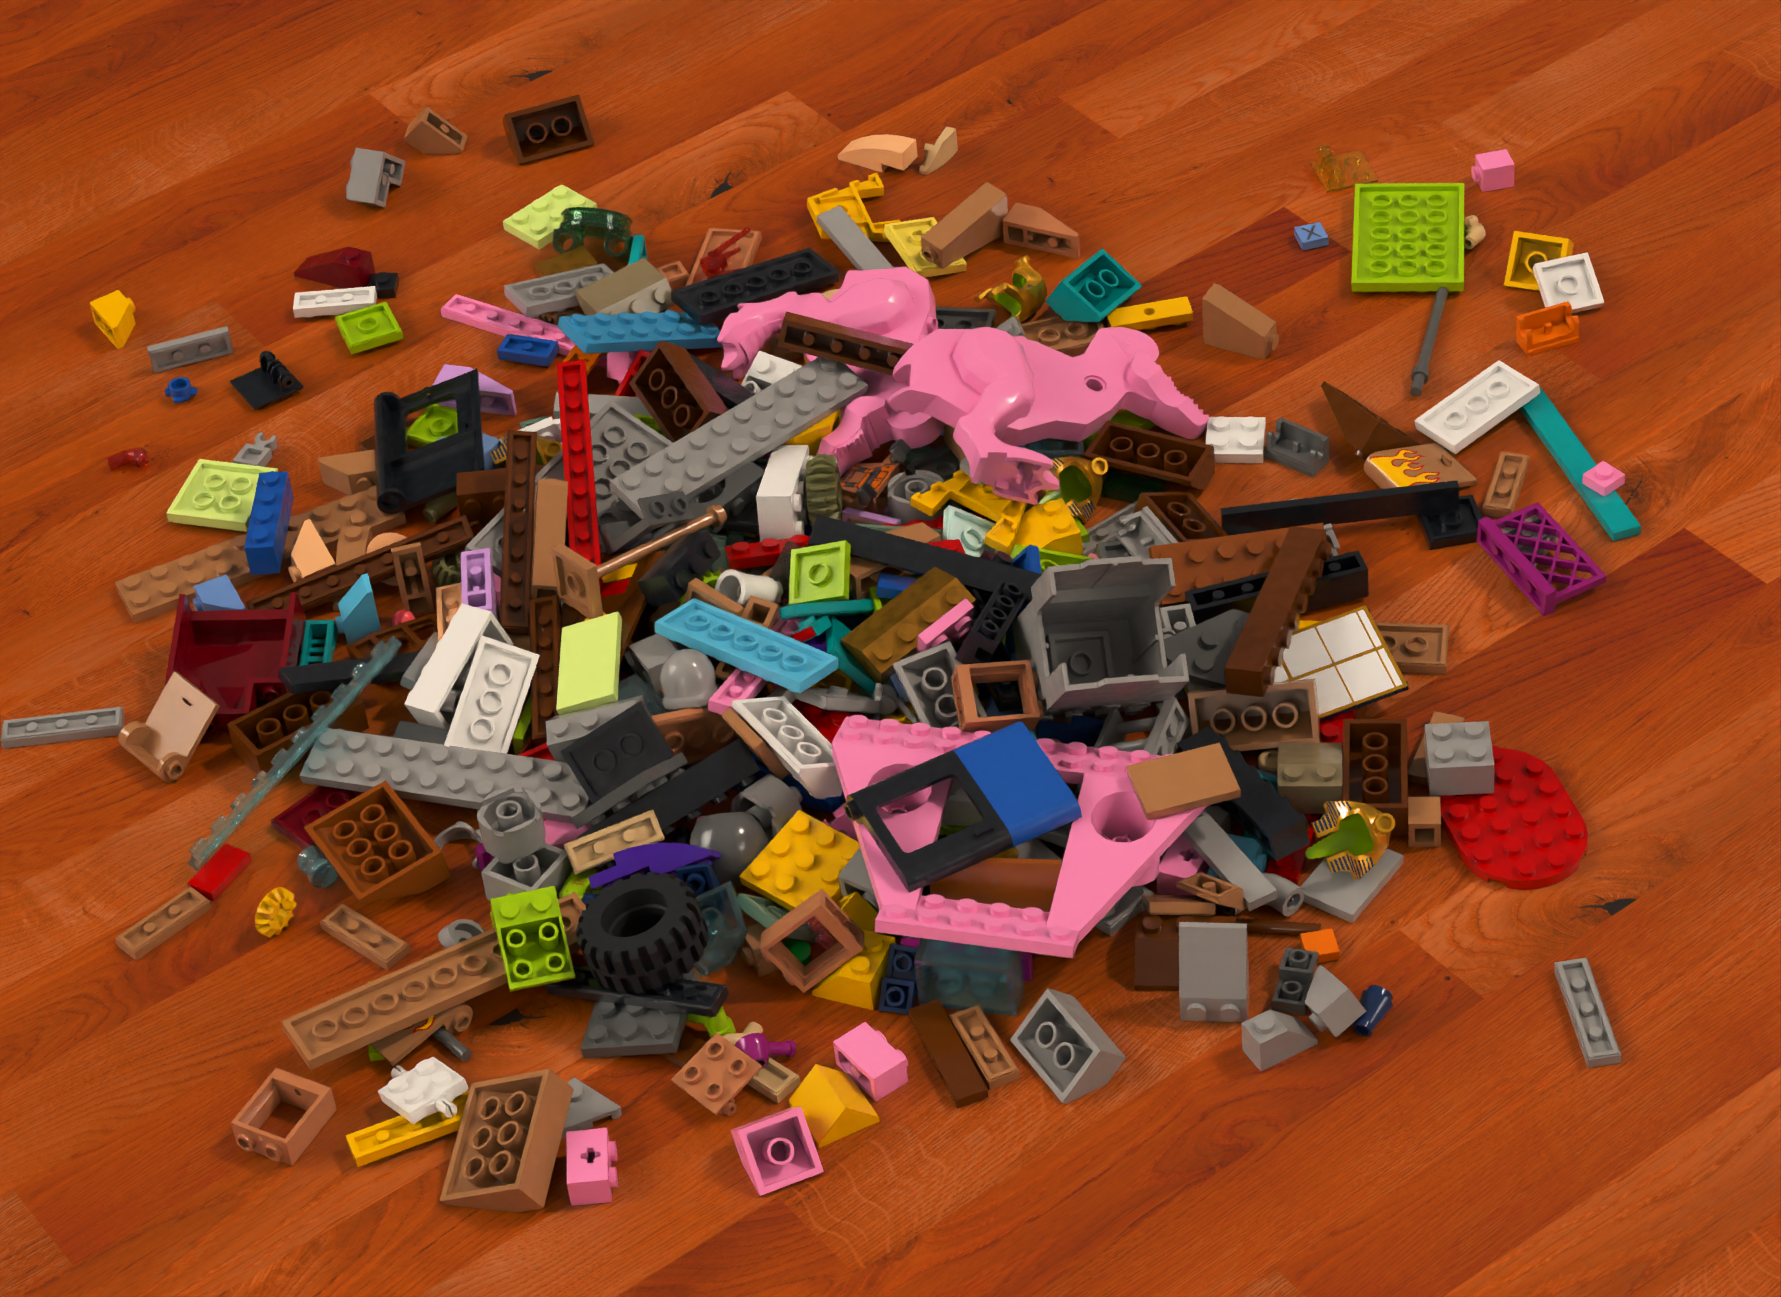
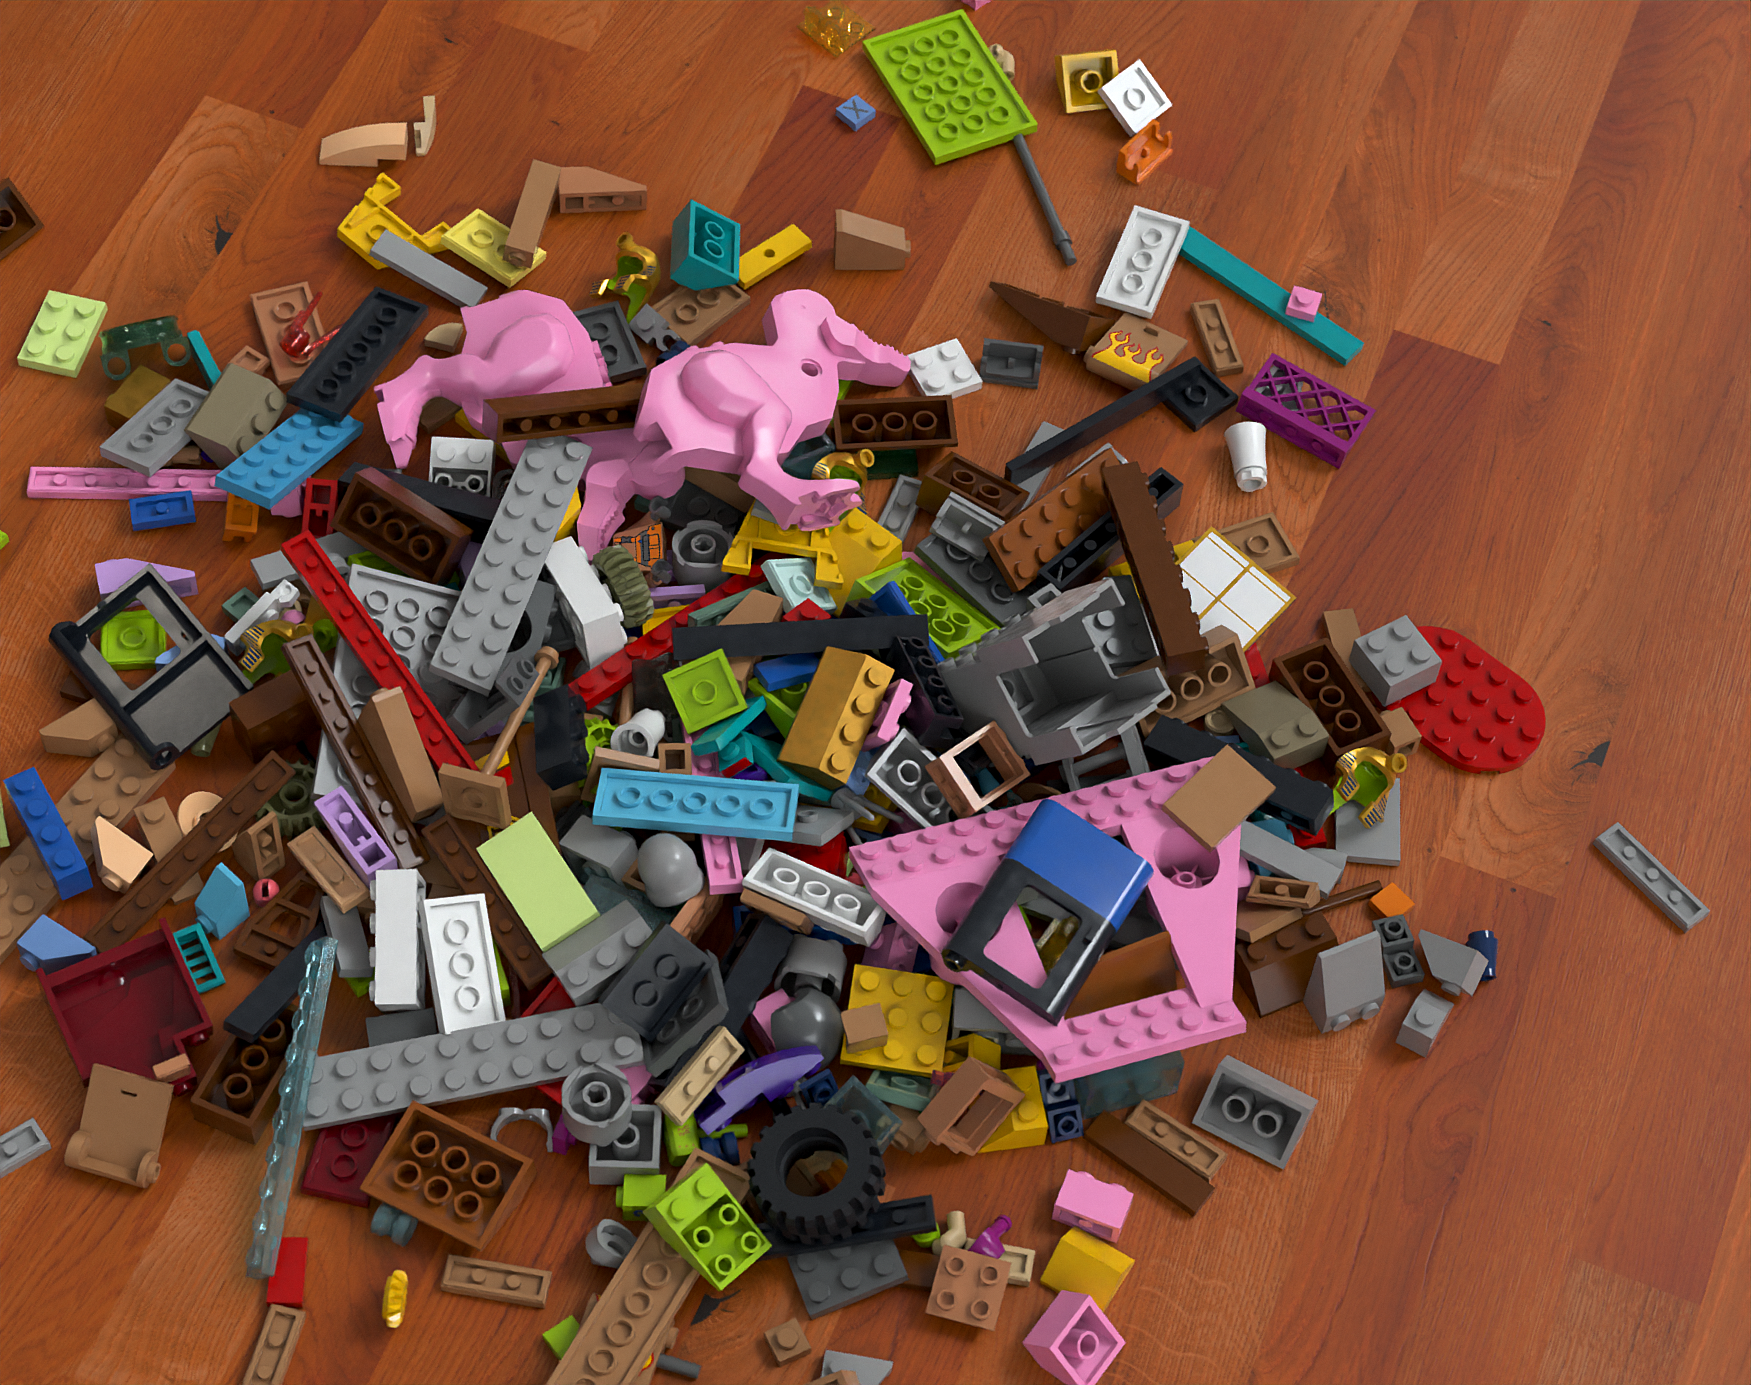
camera: 40 degrees left, 15 degrees up
none -> nougat tile [152,1053,190,1083]
none -> medium nougat plate [764,1318,811,1368]
none -> medium nougat panel [840,1003,889,1054]
none -> white plant [1224,422,1267,492]

